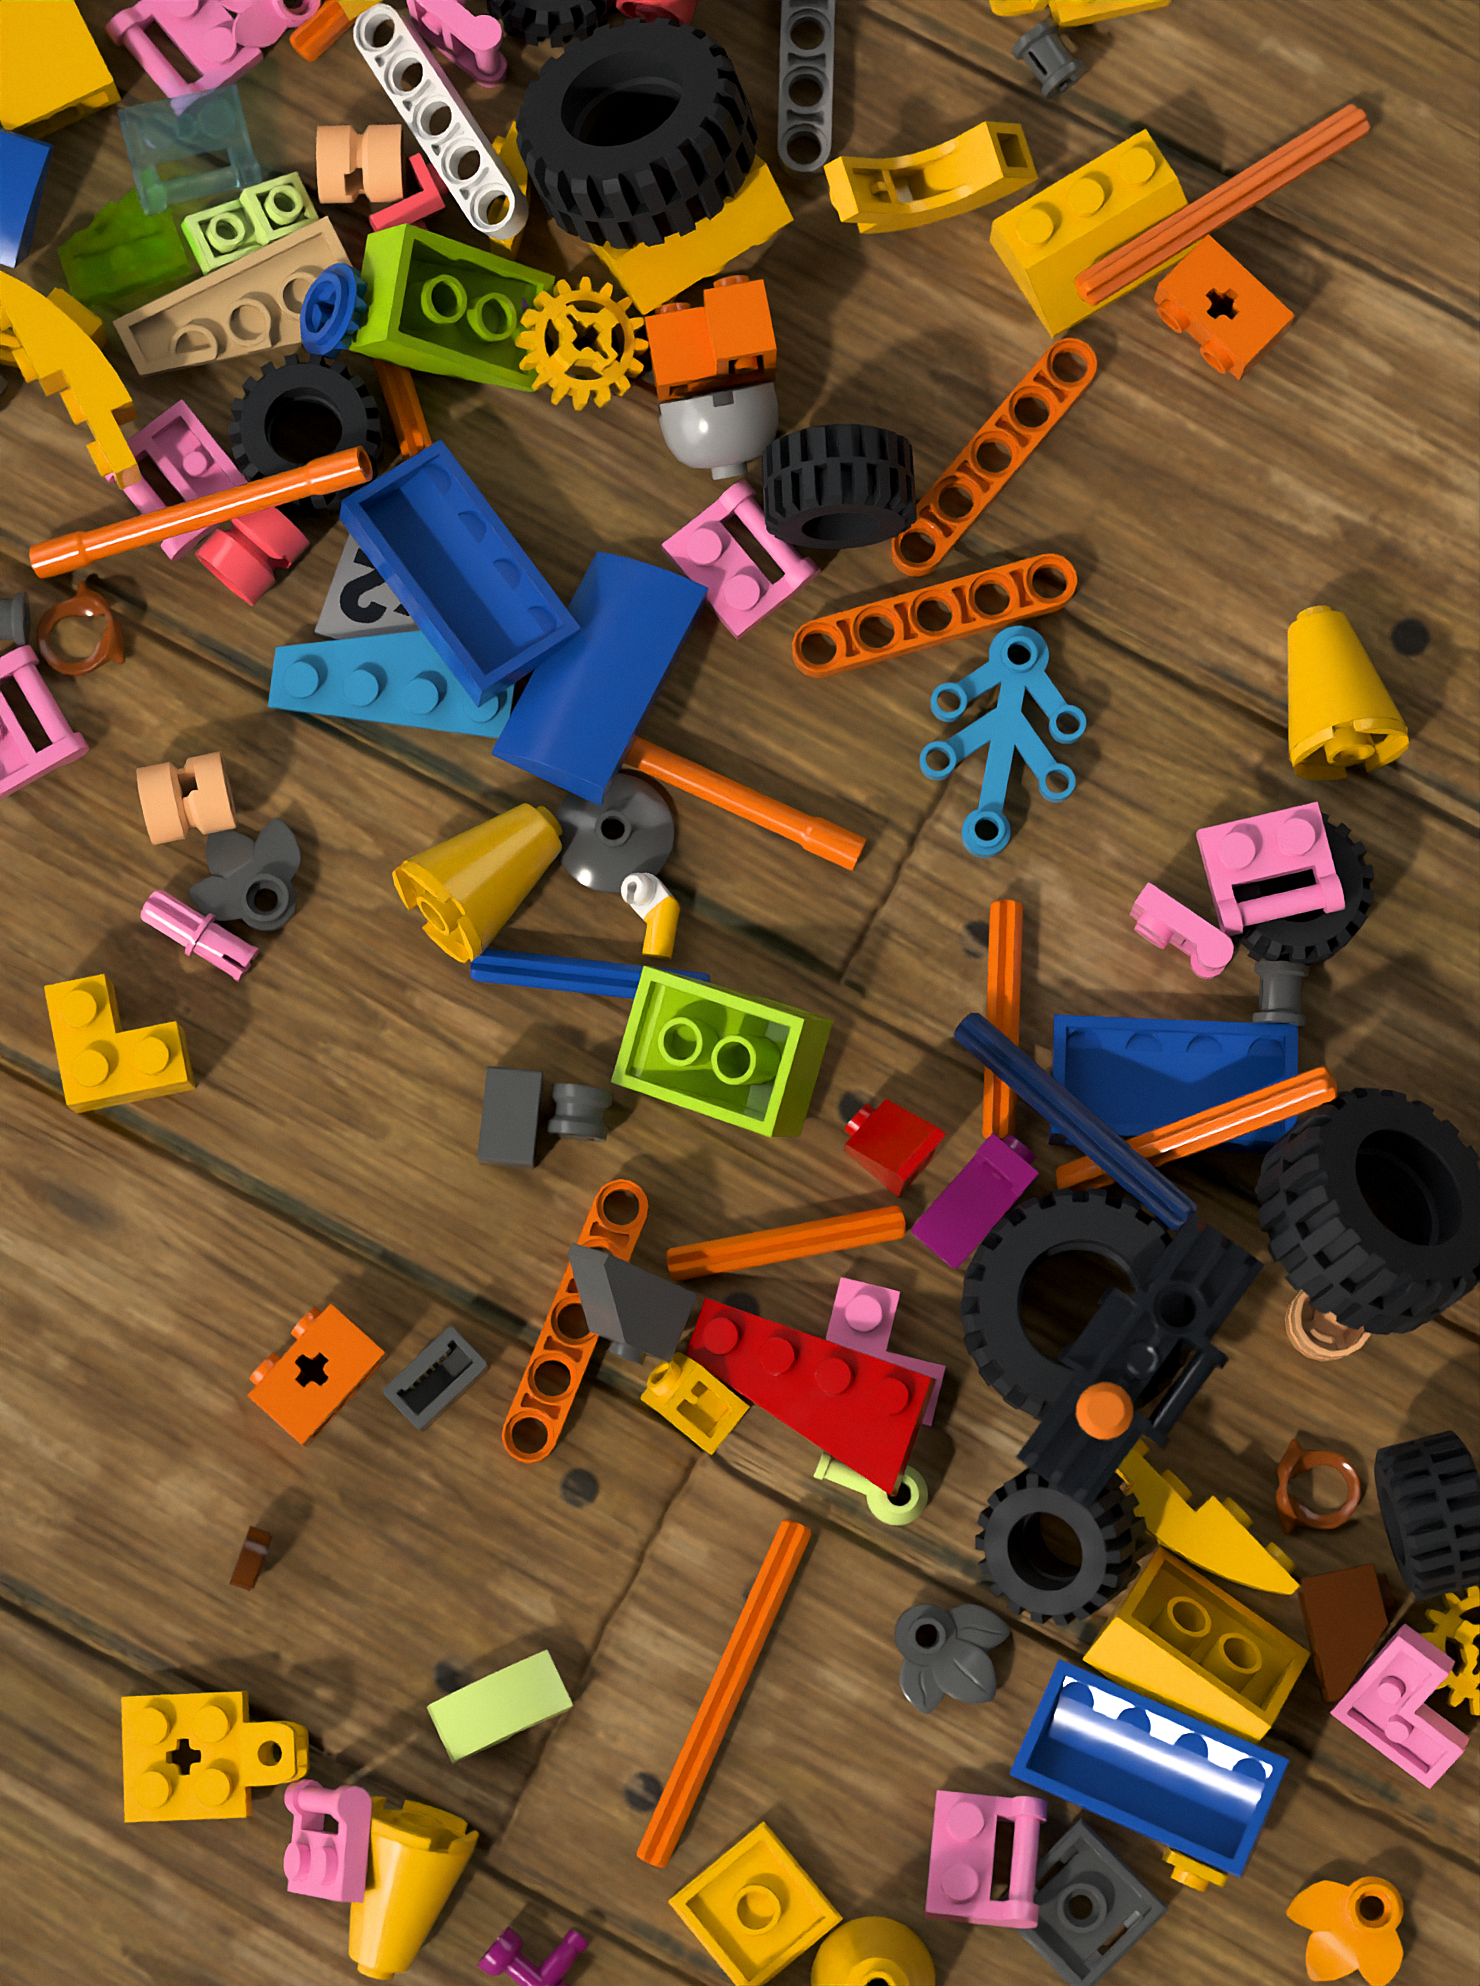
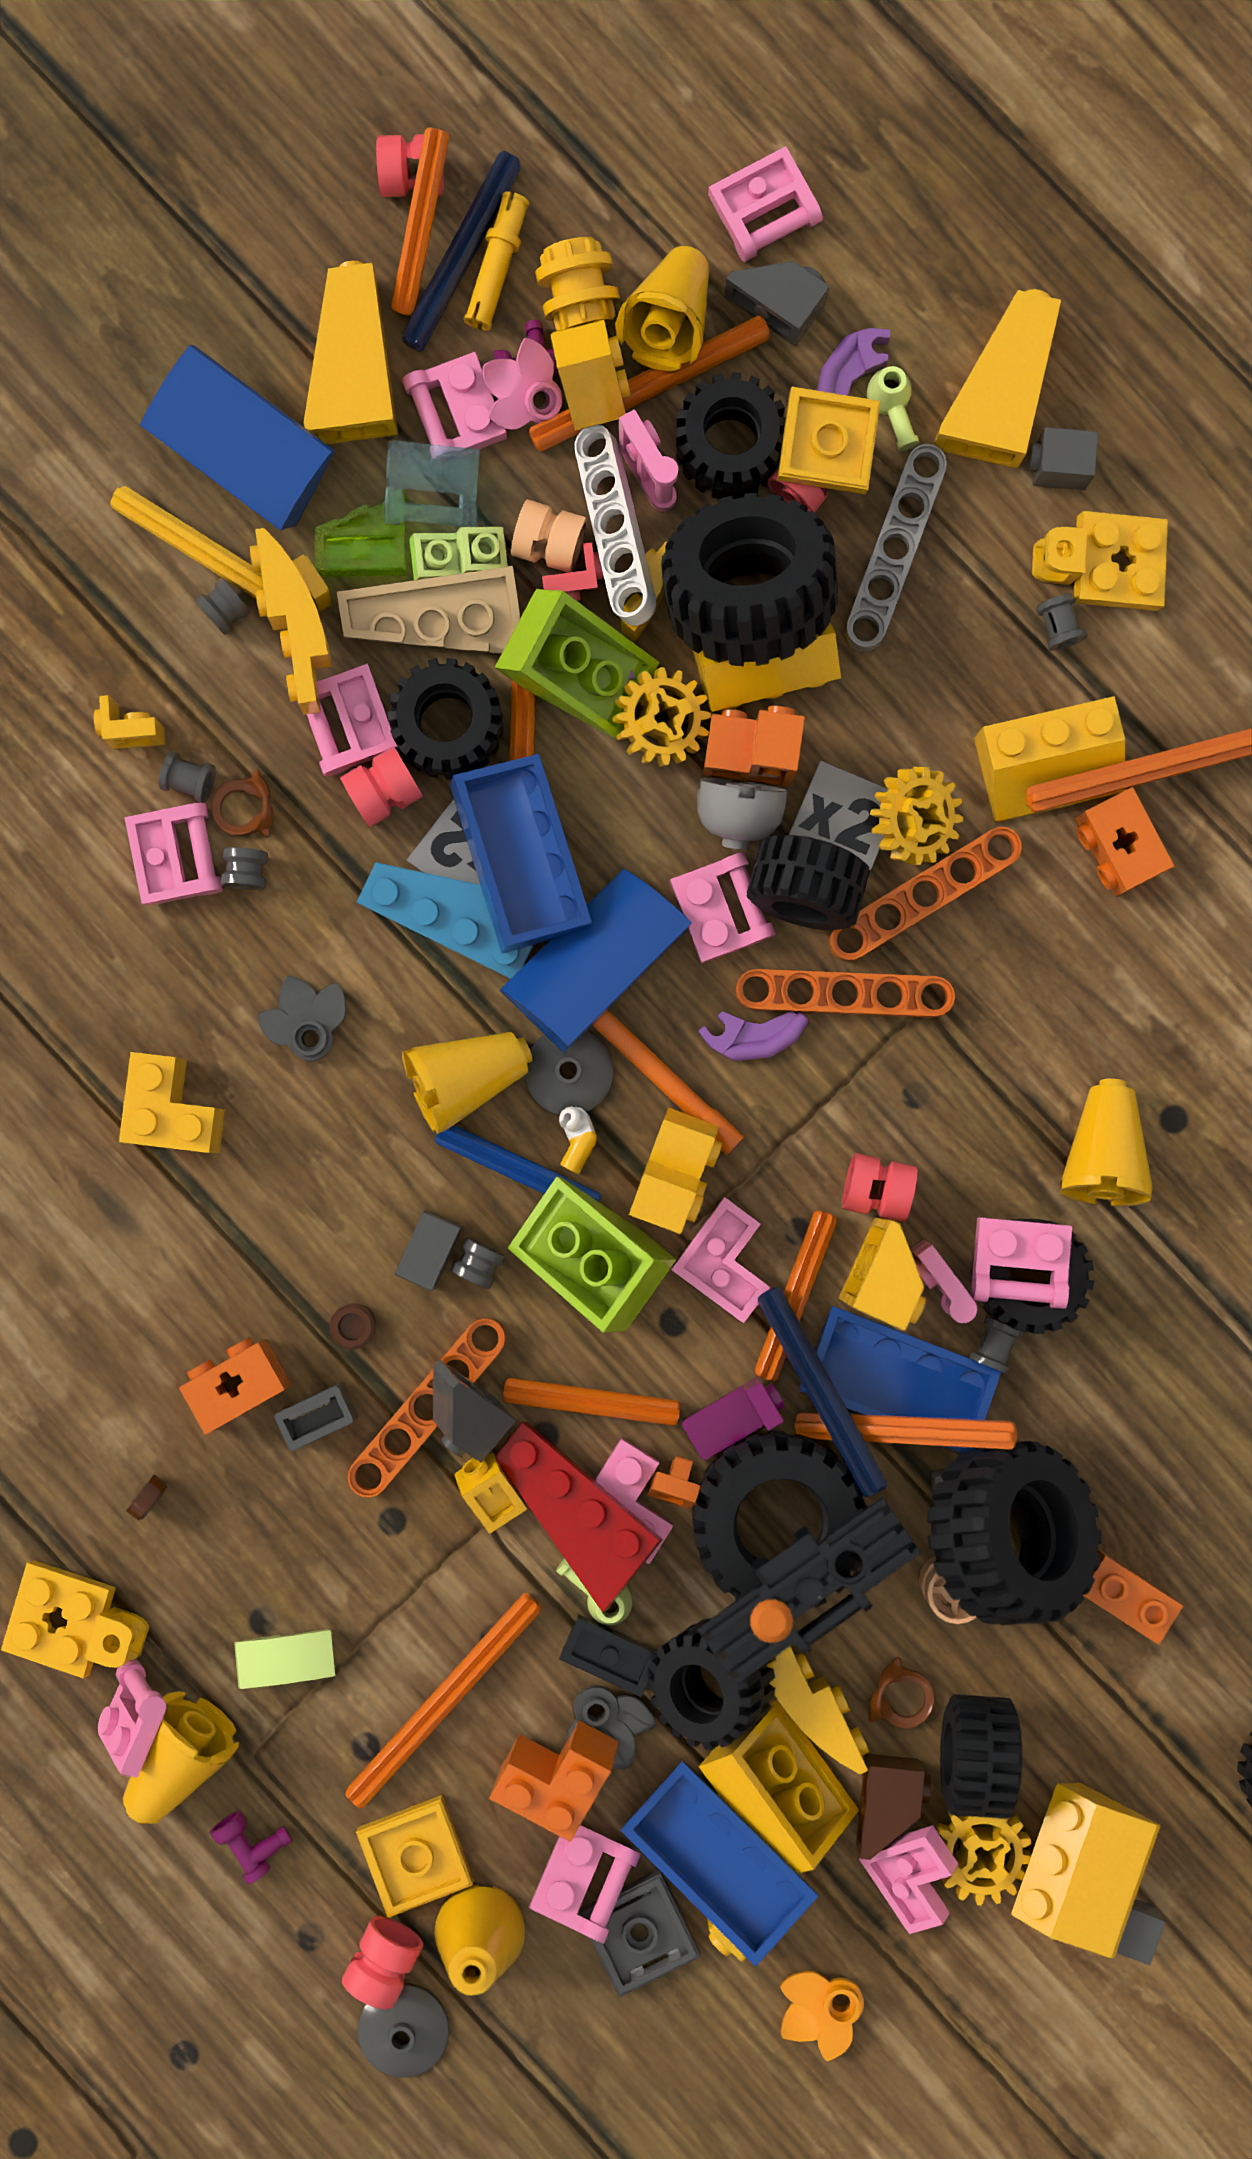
camera: 20 degrees right, 5 degrees up
orange piece [29,446,373,580] -> none
light nougat wheel [136,751,237,845] -> none
bright pink axle [141,889,259,982] -> none
blue gear [300,263,367,360] -> none
yellow arch [823,121,1038,234] -> none
red slope [843,1099,946,1198] -> none
dark azure plant [919,626,1086,859] -> none
none -> dark grey wheel [220,847,268,890]
none -> reddish brown tile [330,1303,376,1349]
none -> orange brick [489,1720,619,1842]
none -> black plate [559,1614,658,1697]
none -> yellow brick [629,1107,723,1234]
none -> orange tile [647,1456,700,1510]
none -> bright pink plate [671,1197,770,1323]
none -> medium lavender piece [698,1011,809,1062]
none -> light grey tile [789,761,888,871]
none -> yellow slope [838,1217,926,1331]
none -> coral wheel [842,1153,918,1223]
none -> yellow gear [870,767,963,865]

